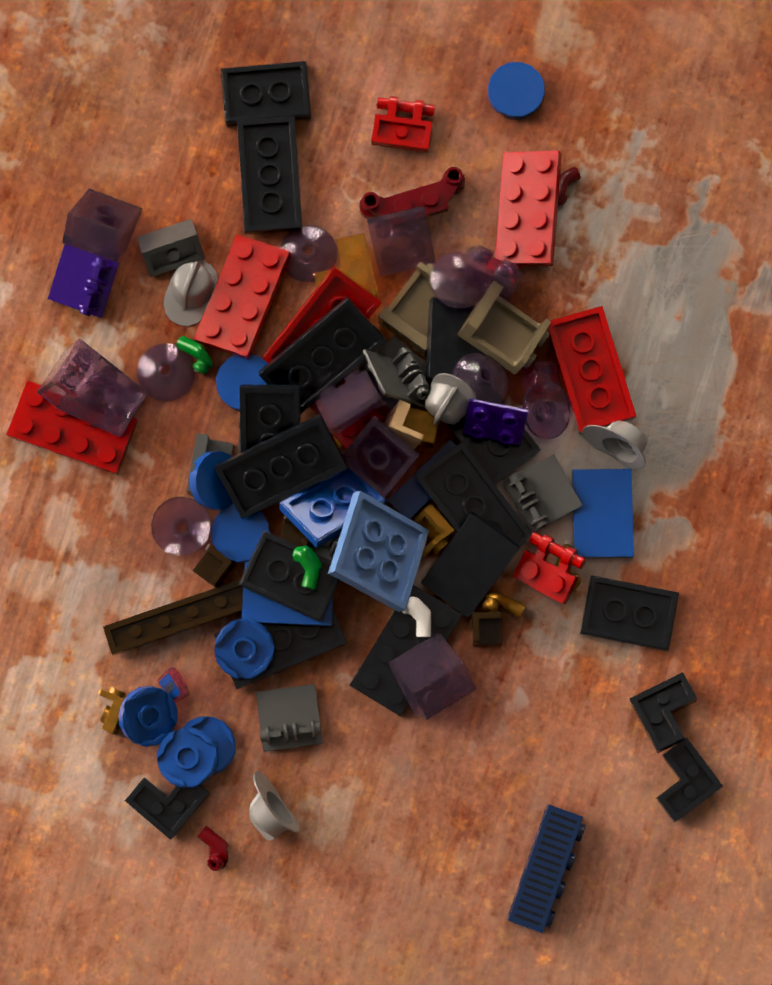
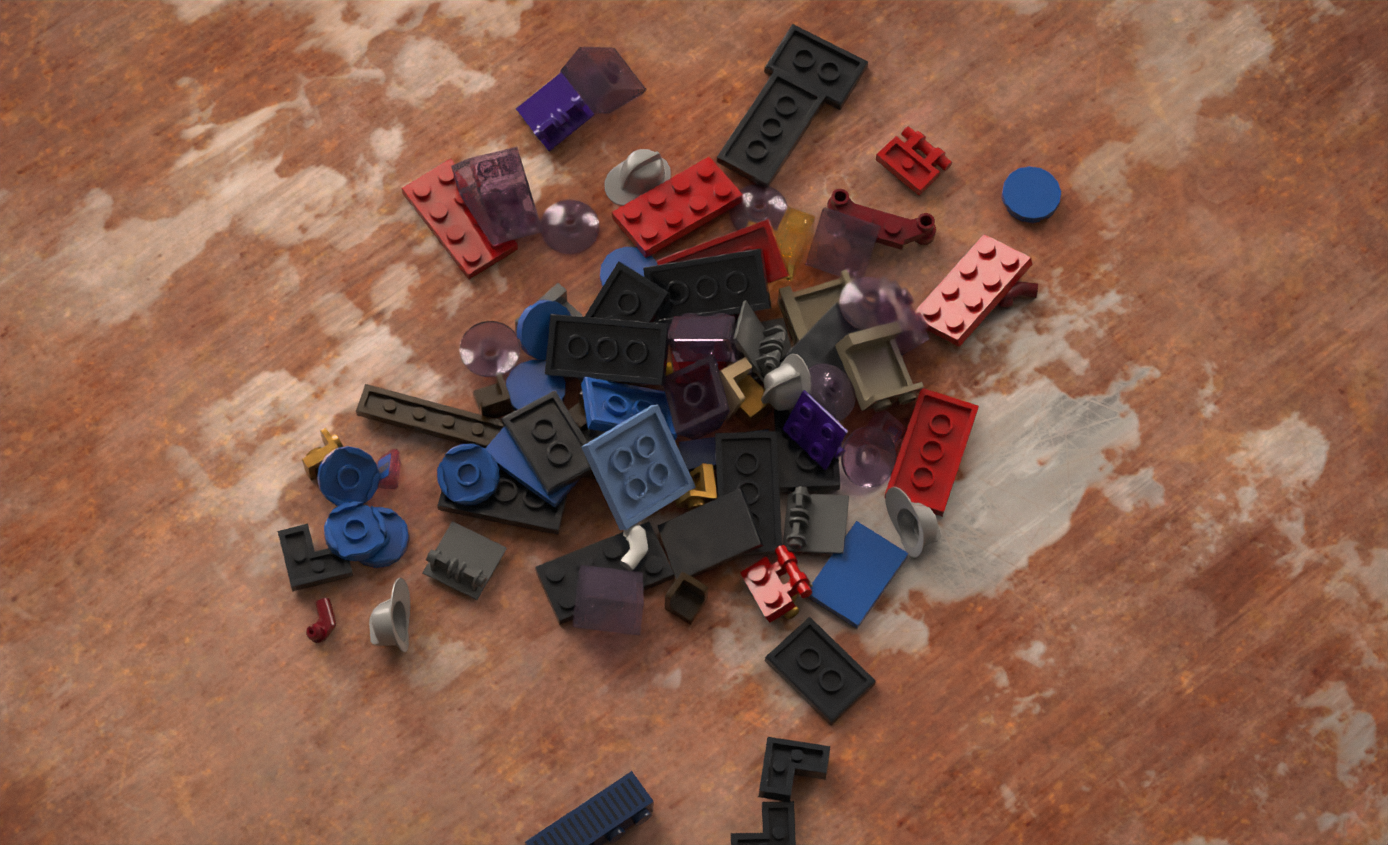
camera: 30 degrees right, 15 degrees down
dark grey panel [137,219,205,277] -> none
green arm [176,335,213,375] -> none
green arm [292,546,322,590] -> none
pearl gold arm [483,592,526,618] -> none

